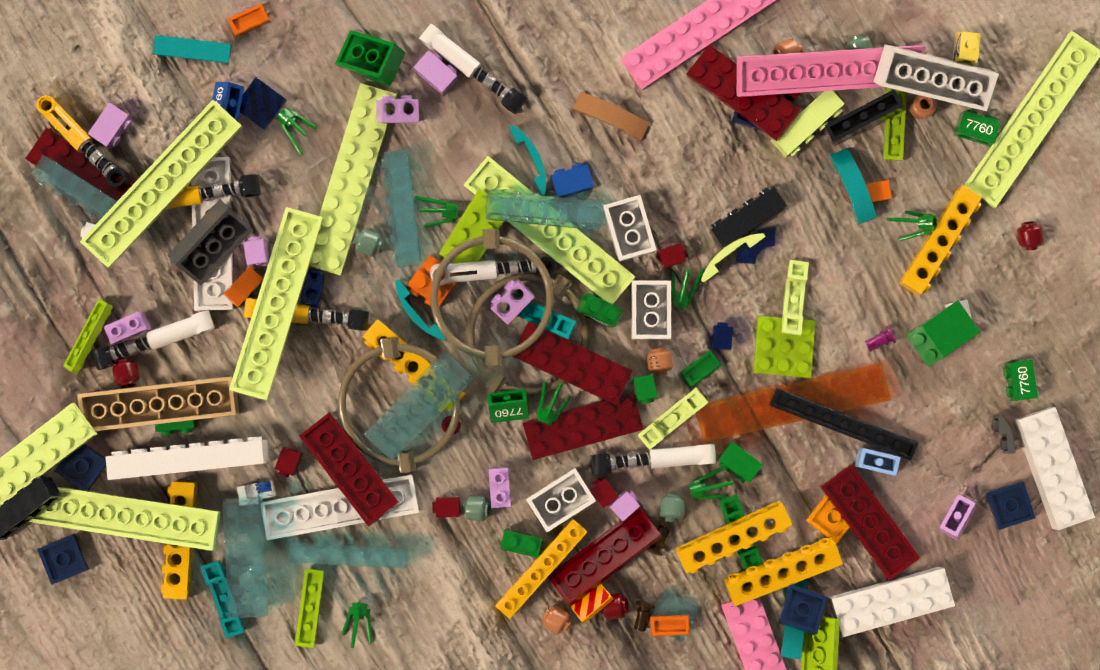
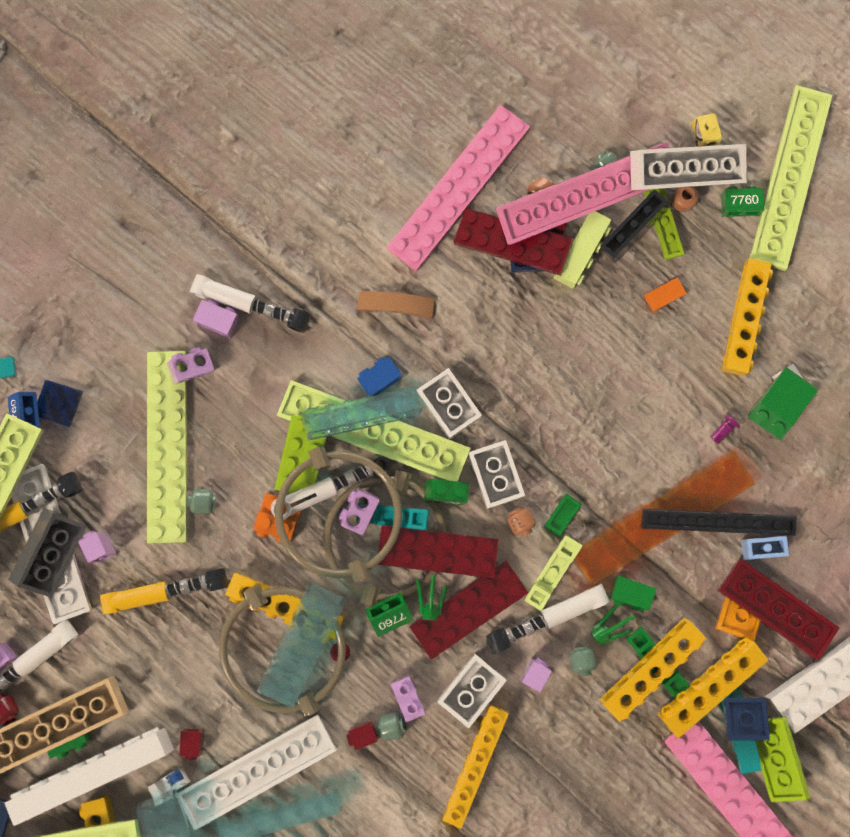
camera: 15 degrees left, 5 degrees down
orange tile [223,266,263,307] -> none
orange tile [228,3,271,37] -> none
yellowish green plate [229,207,323,401] -> none
green plant [277,107,317,156] -> none
dark red plate [299,412,399,527] -> none
clear blue leg [301,269,325,308] -> none
green slope [335,30,406,87] -> none
clear light blue brick [381,150,421,268] -> none
teal slope [395,279,447,341] -> none
green plant [414,196,457,228] -> none
green brick [500,529,542,558] -> none
teal slope [509,125,546,198] -> none
nougat head [541,606,572,635] -> none
dark red plate [548,507,662,607] -> none
light orange tile [571,583,614,624] -> none
dark red brick [589,477,618,508] -> none
dark red head [600,593,629,620] -> none
green brick [632,374,658,404] -> none
dark brown pin [634,601,655,632] -> none
dark brown pin [647,525,671,556] -> none
clear light blue tile [647,590,699,642] -> none
orange tile [650,615,690,636] -> none
dark red brick [657,243,688,270] -> none
green plant [671,268,705,309] -> none
yellowish green slope [701,233,766,283] -> none
black brick [709,187,787,250] -> none
clear blue brick [710,322,733,351] -> none
clear blue tile [735,227,776,264] -> none
lime plate [753,316,816,378] -> none
yellowish green slope [782,260,809,336] -> none
teal slope [829,148,877,224] -> none
green plant [887,210,937,241] -> none
dark red head [1017,221,1044,250] -> none

